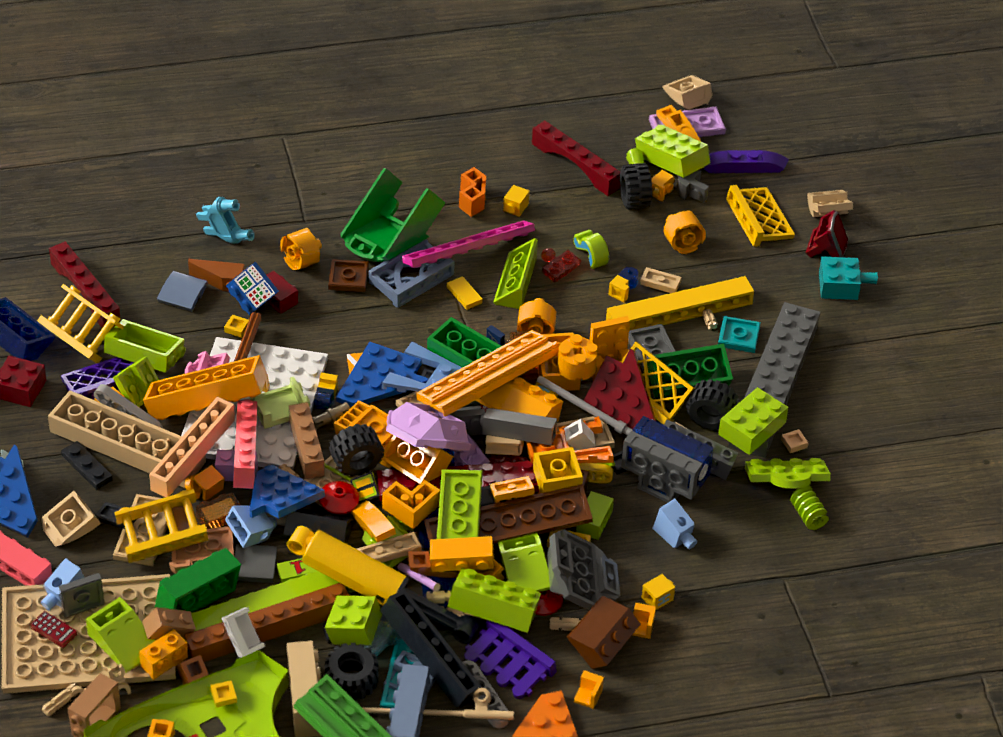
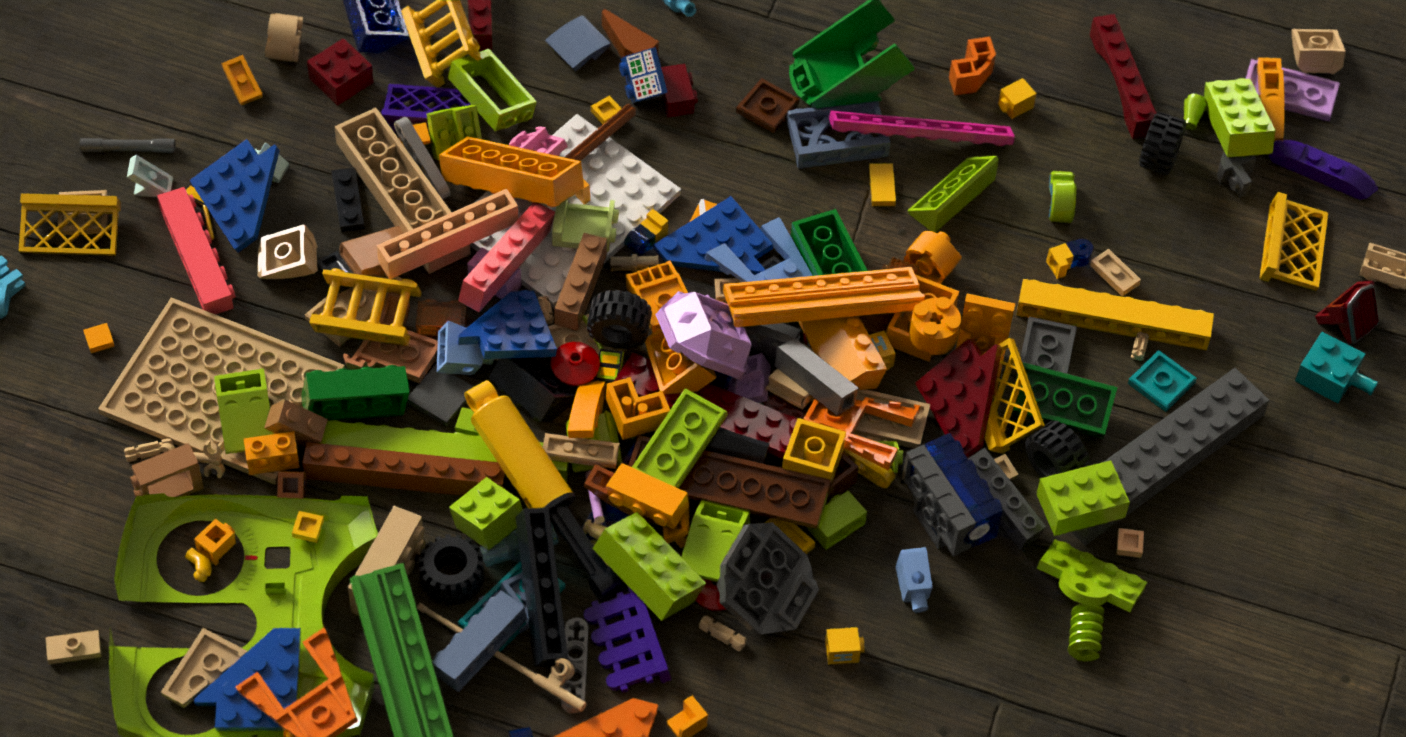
camera: 30 degrees right, 10 degrees up
dark red tile [31,611,77,649] -> none
light blue torso [41,558,84,611] -> none
dark grey tile [58,573,105,618] -> none
light orange tile [185,475,203,499] -> none
light orange panel [194,465,224,501] -> none
white panel [221,607,265,657] -> none
light orange brick [280,228,322,270] -> none
dark blue tile [486,325,505,346] -> none
light orange plate [489,476,535,503] -> none
light grey bar [537,375,636,436] -> none
clear red plate [541,248,581,282] -> none
white brick [564,419,596,450] -> none
reddish brown slope [567,596,641,669] -> none
light orange panel [632,603,656,639] -> none
light orange brick [651,170,675,201] -> none
light orange brick [664,211,706,254] -> none
none -> medium nougat piece [339,226,404,277]

